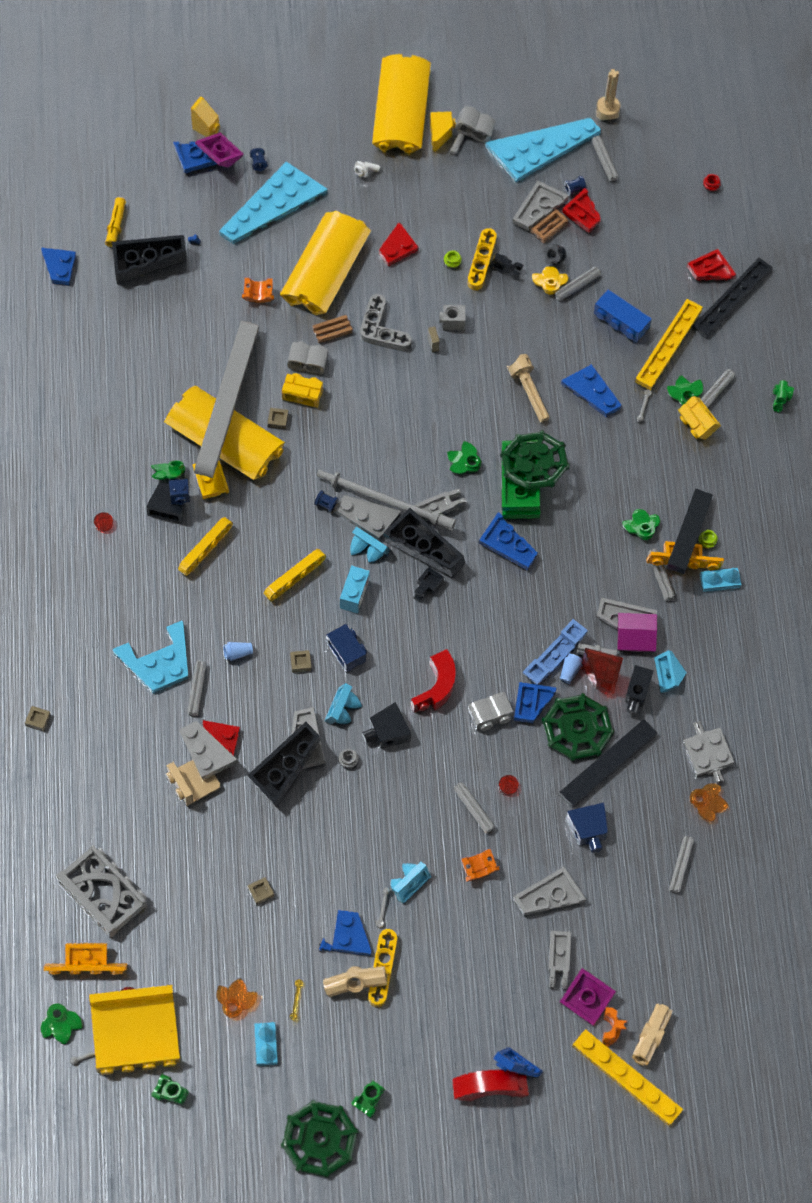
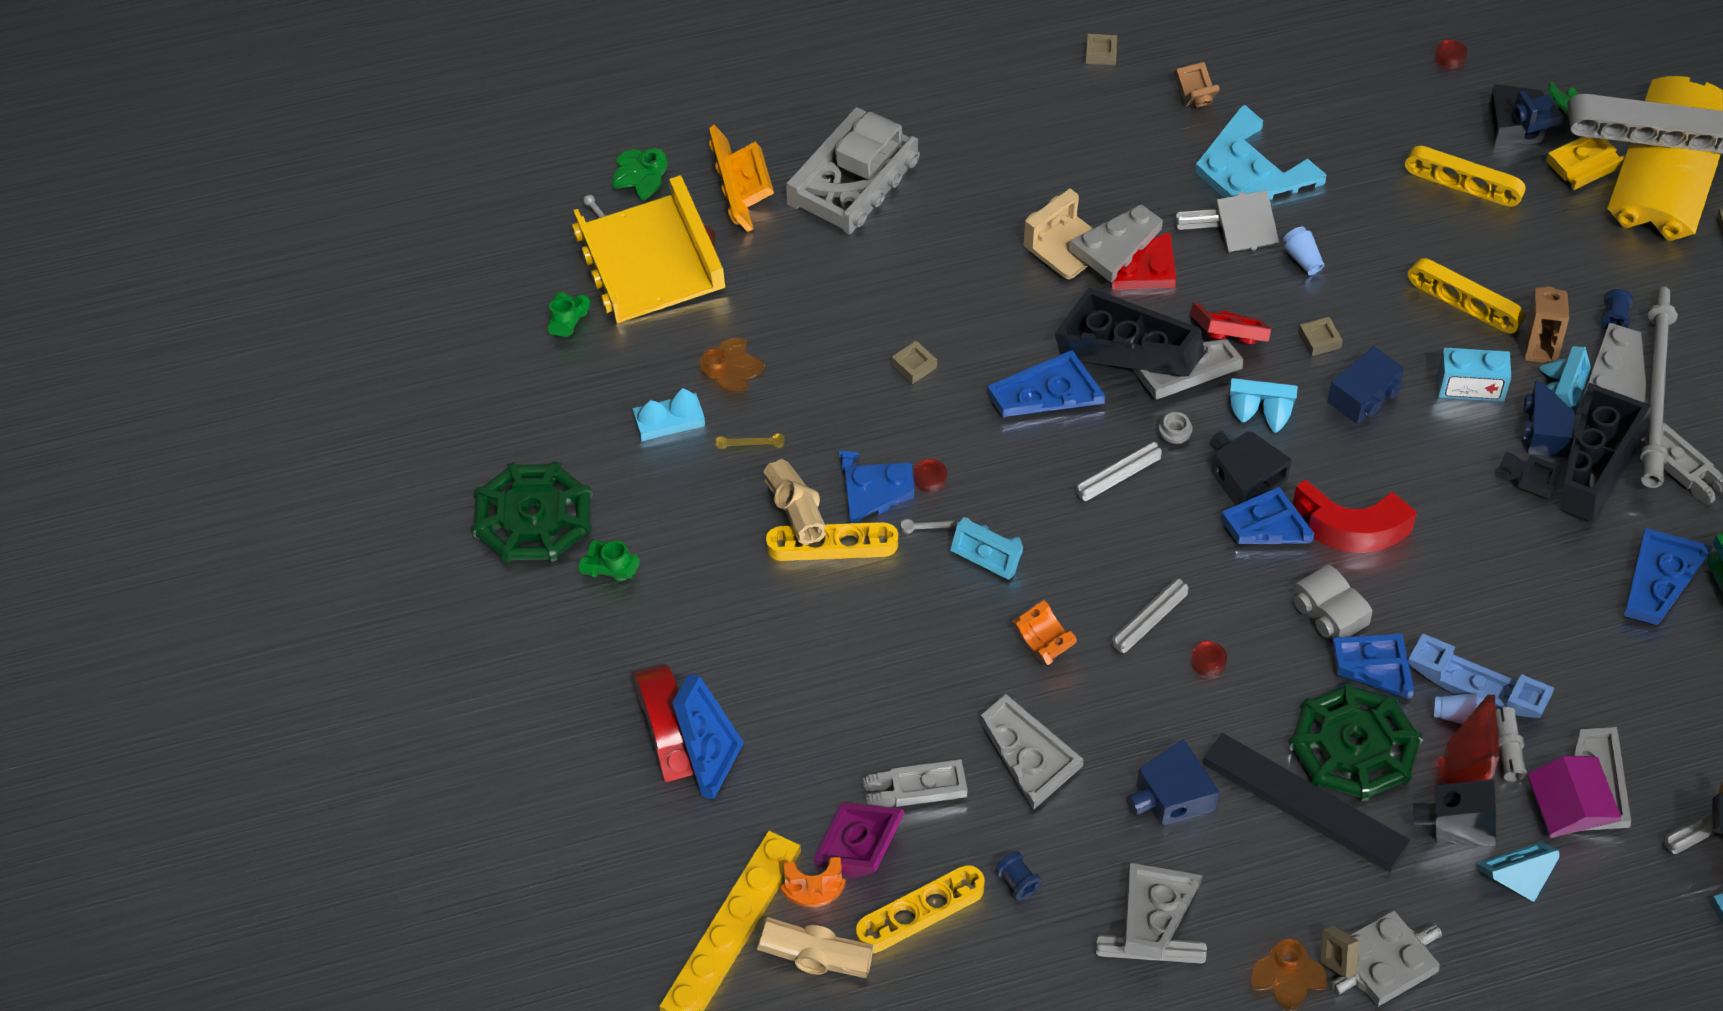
camera: 80 degrees right, 10 degrees down
none -> light grey brick [835,112,903,180]
none -> yellow beam [856,866,985,953]
none -> clear red tile [914,459,947,493]
none -> blue wing [987,350,1105,417]
none -> dark blue bush [994,851,1043,901]
none -> axle [1075,442,1162,501]
none -> light grey wing [1123,863,1203,959]
none -> medium nougat bracket [1174,62,1220,107]
none -> red wing [1189,302,1271,344]
none -> light grey piece [1216,190,1279,253]
none -> blue wing [1220,487,1314,544]
none -> dark tan tile [1320,926,1359,978]
none -> dark blue slope [1523,381,1575,458]
none -> medium nougat torso [1524,286,1569,363]

